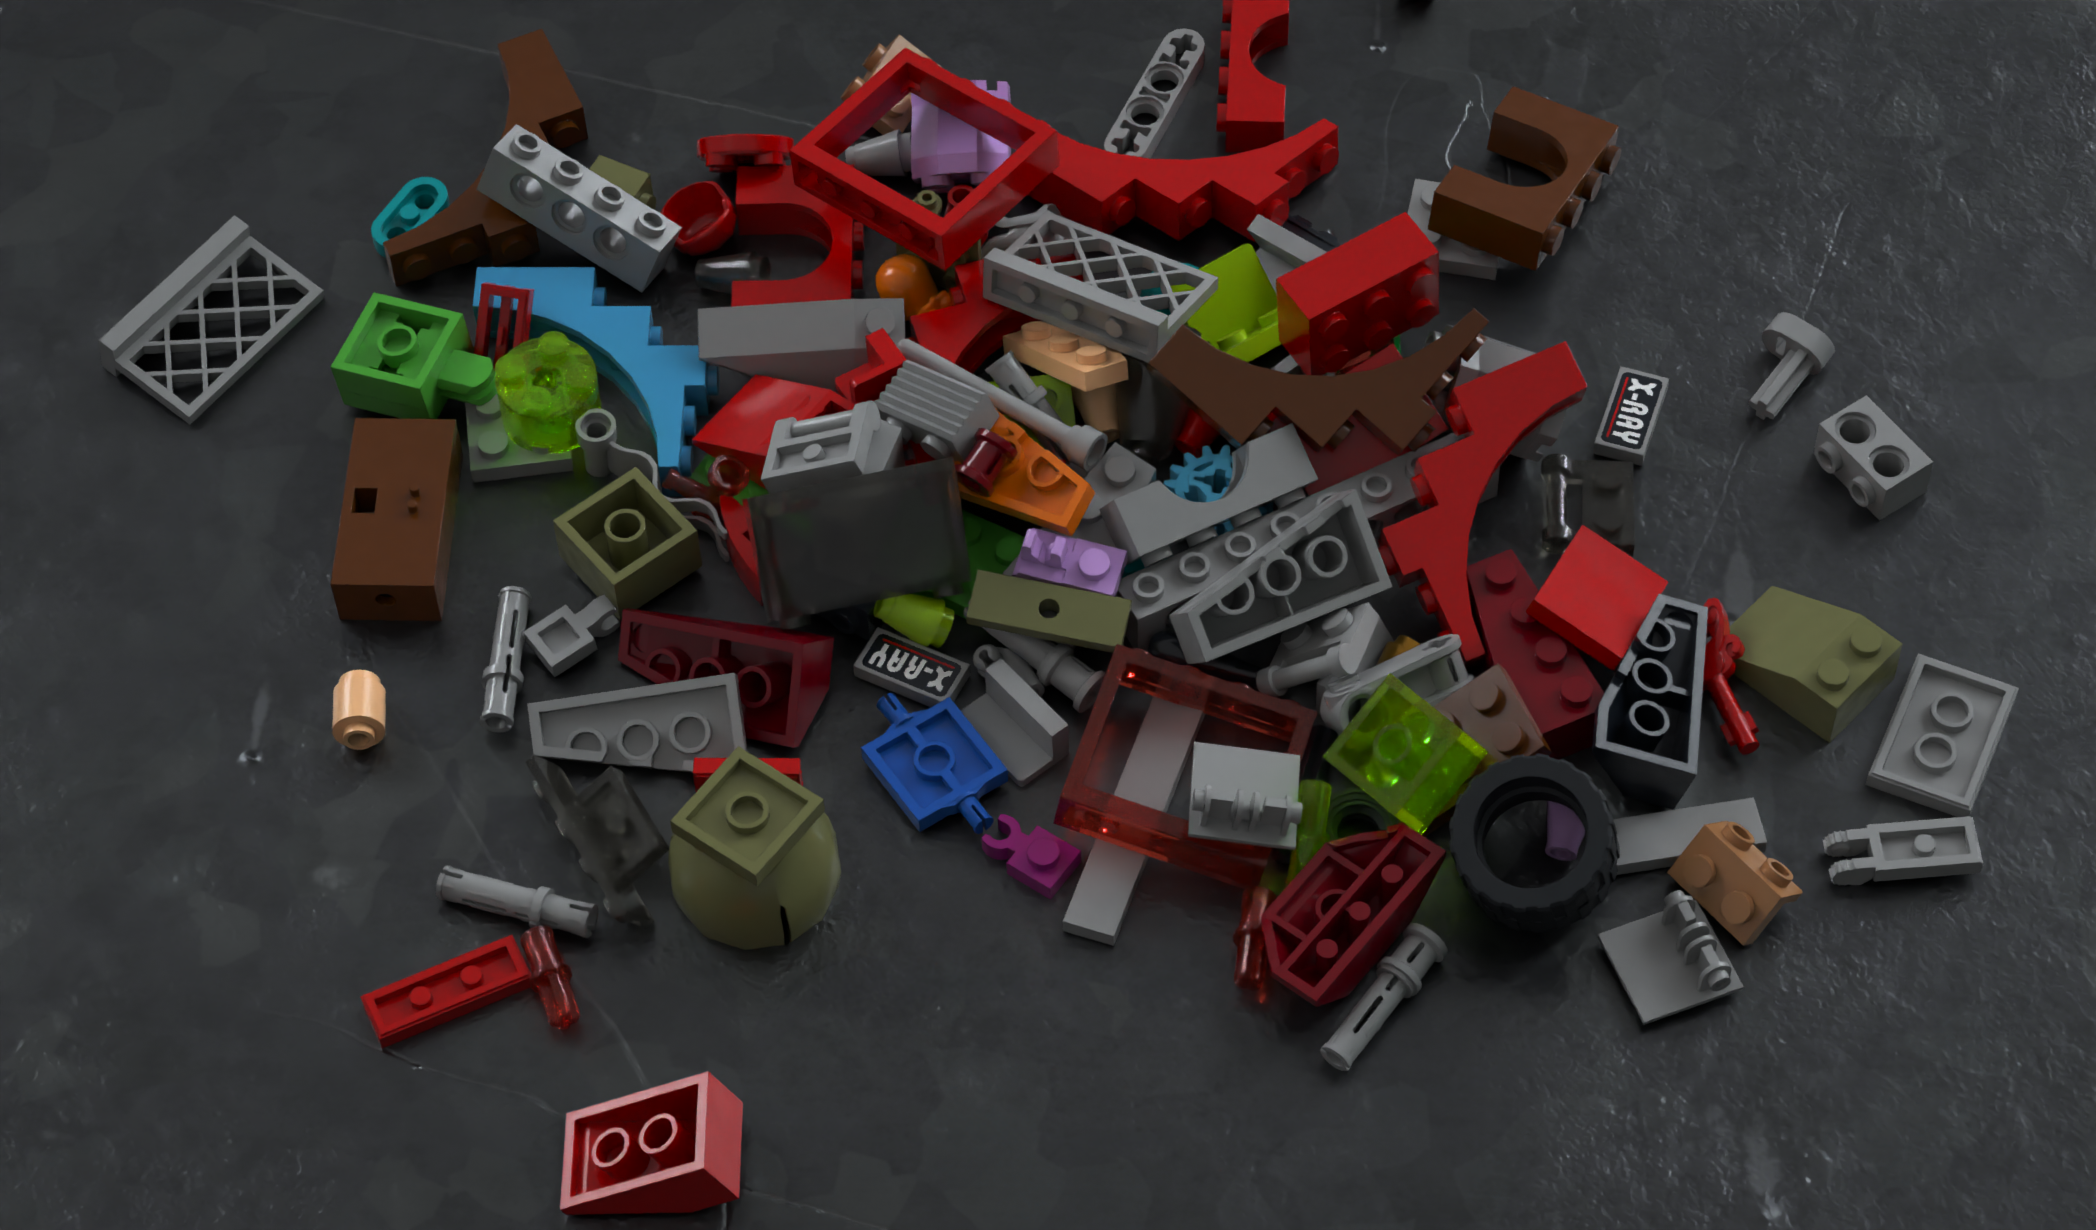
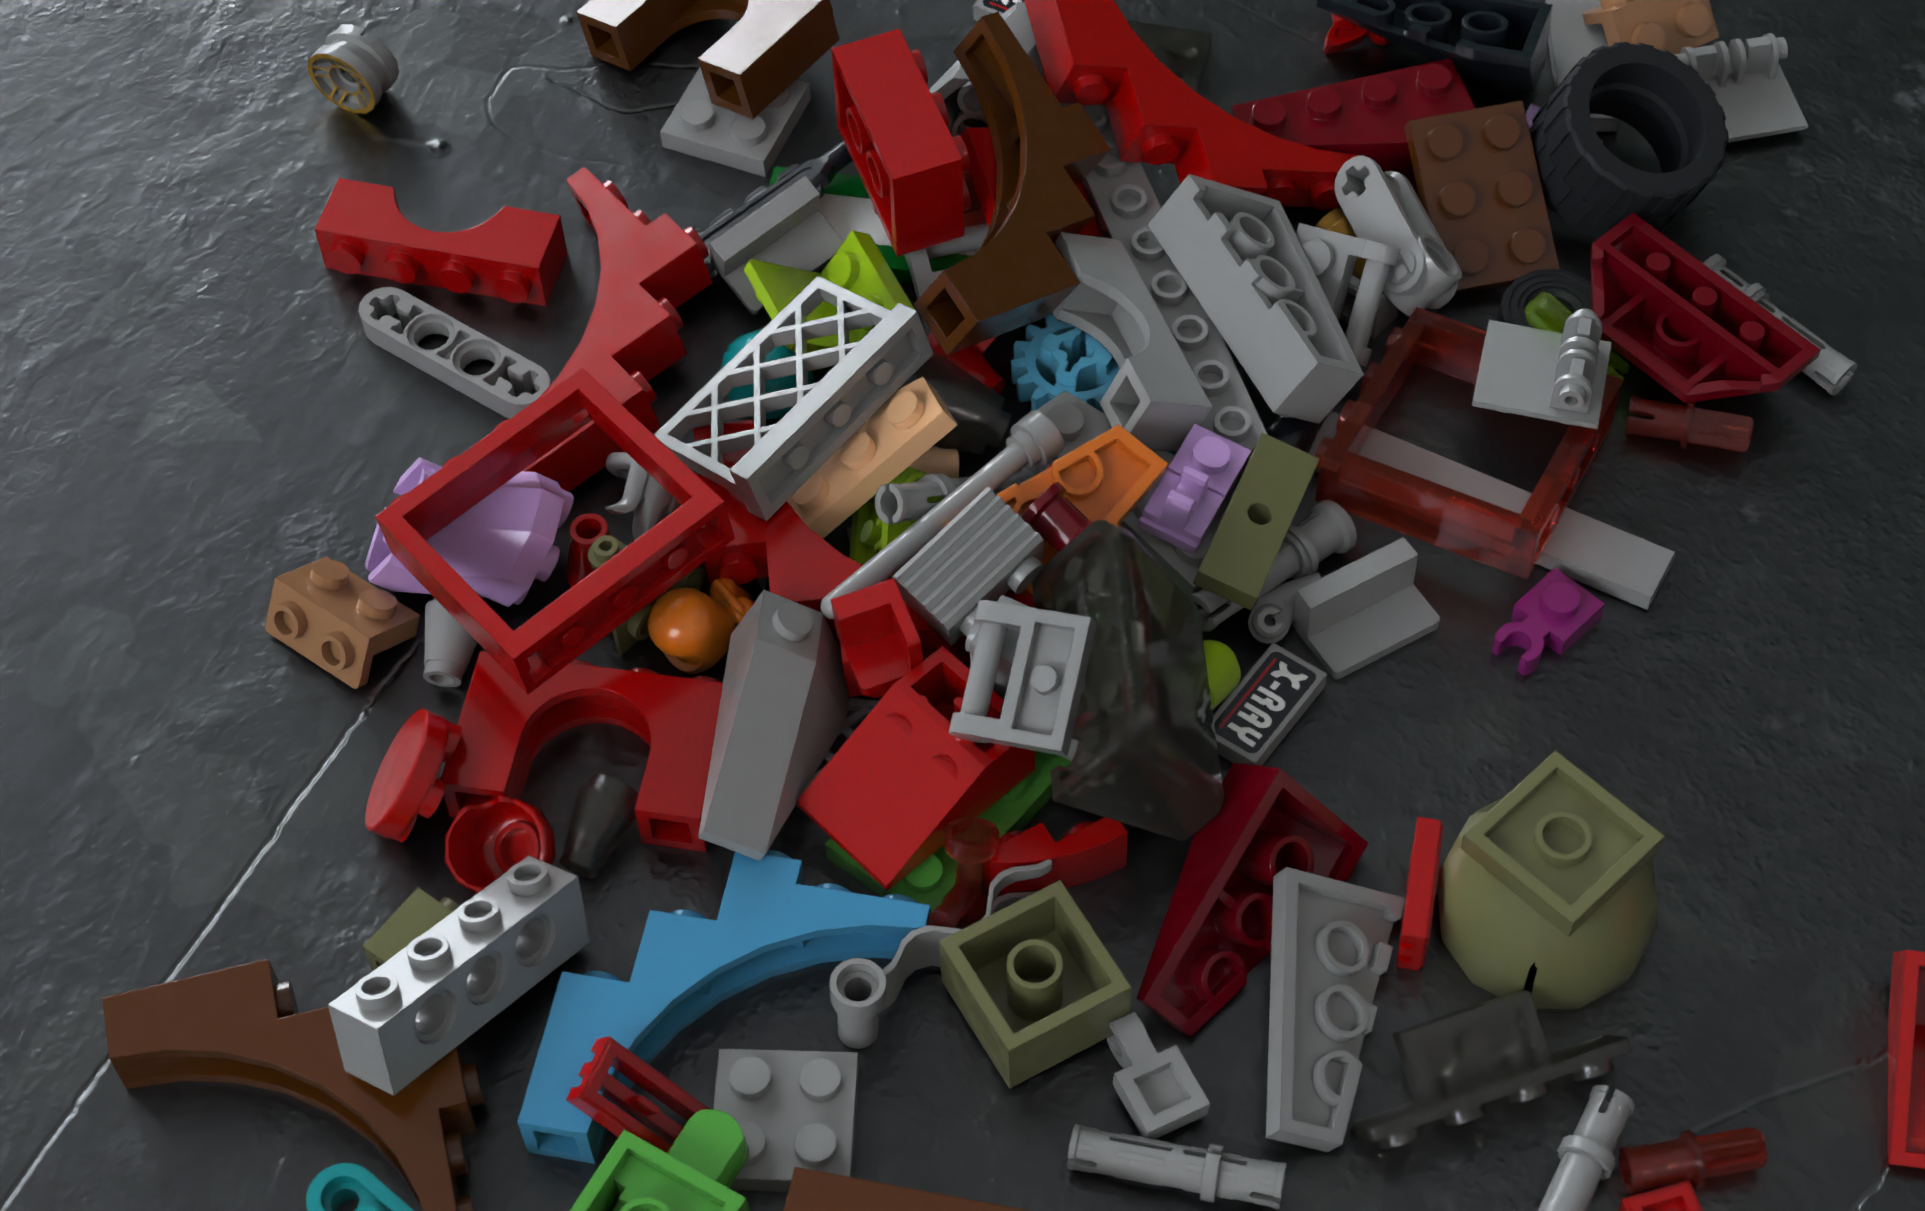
camera: 80 degrees left, 0 degrees up
clear neon green brick [495,331,602,453] -> none
blue plate [861,693,1008,834] -> none
clear neon green brick [1323,673,1488,835] -> none
red tile [1525,524,1669,671] -> none

